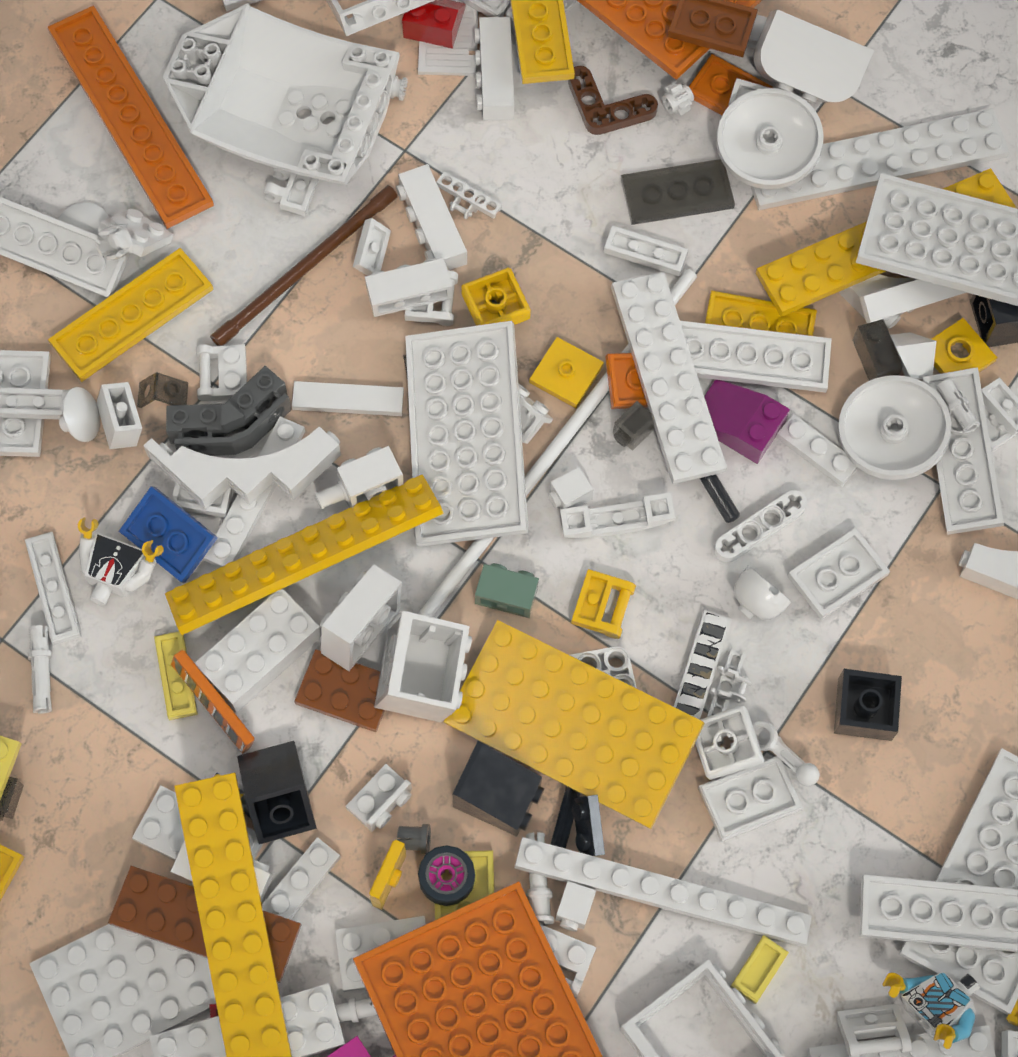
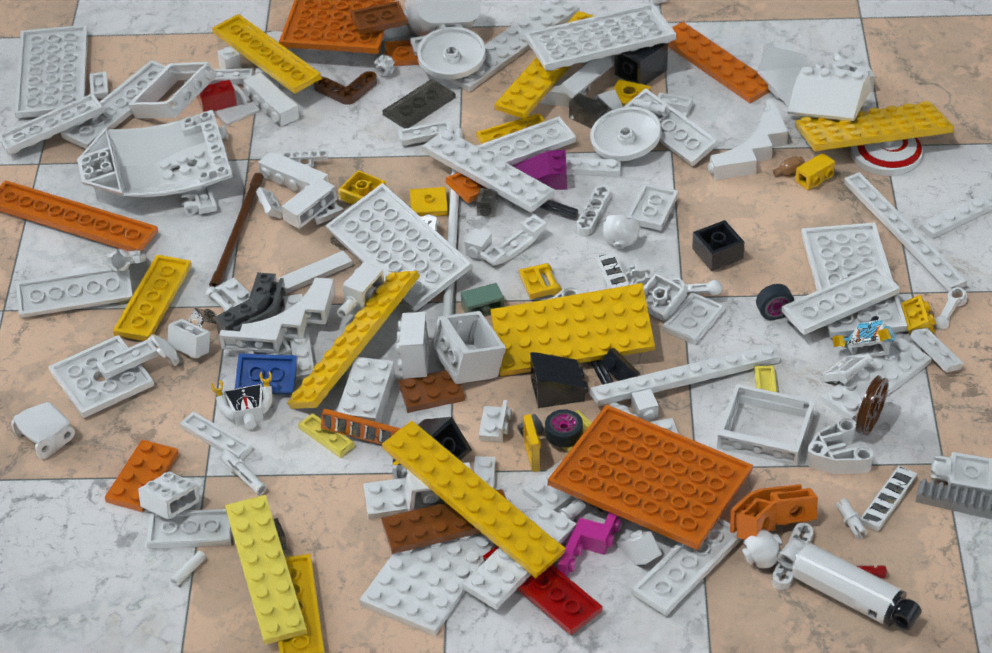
camera: 30 degrees left, 25 degrees down
none -> black wheel [756,284,795,321]

